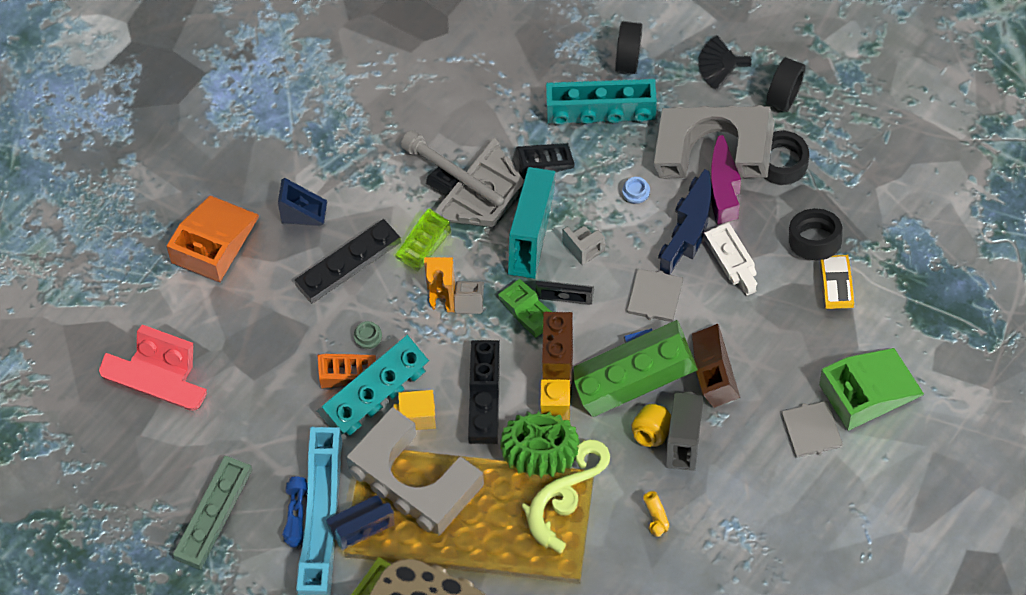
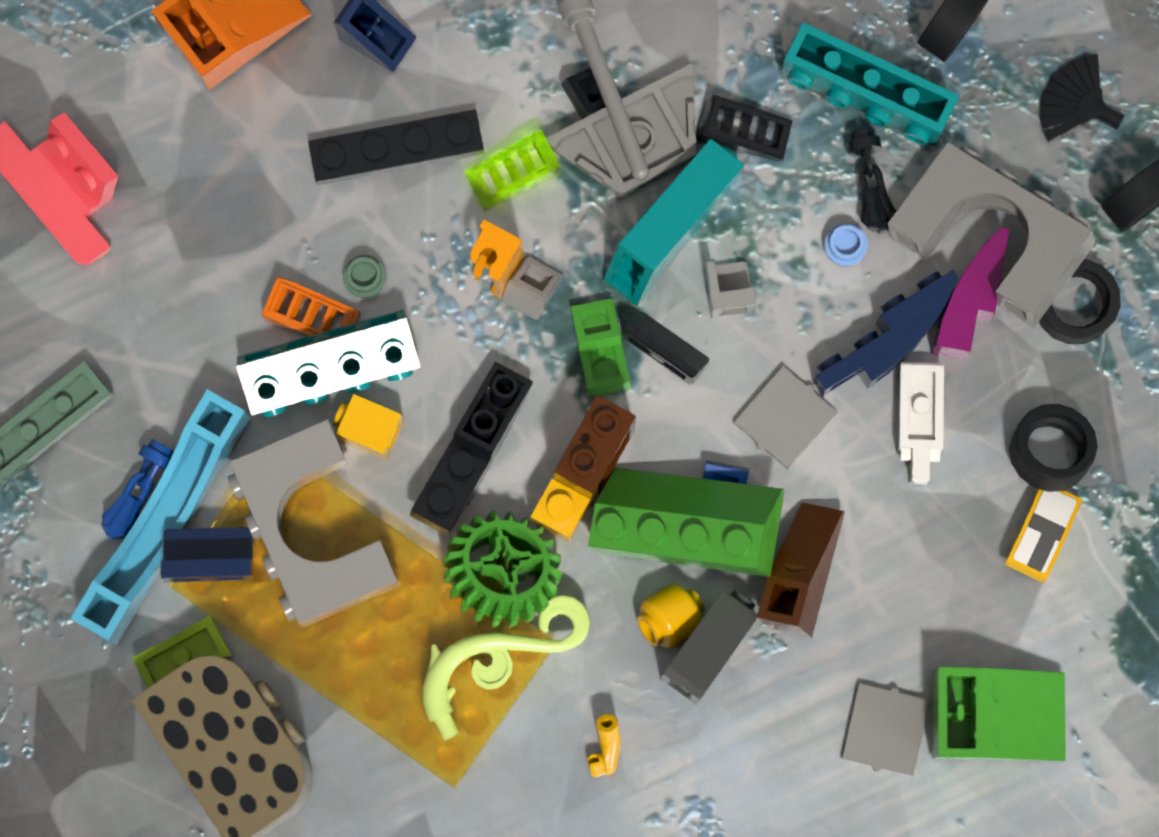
camera: 25 degrees right, 20 degrees up
none -> black piece [846,128,896,234]

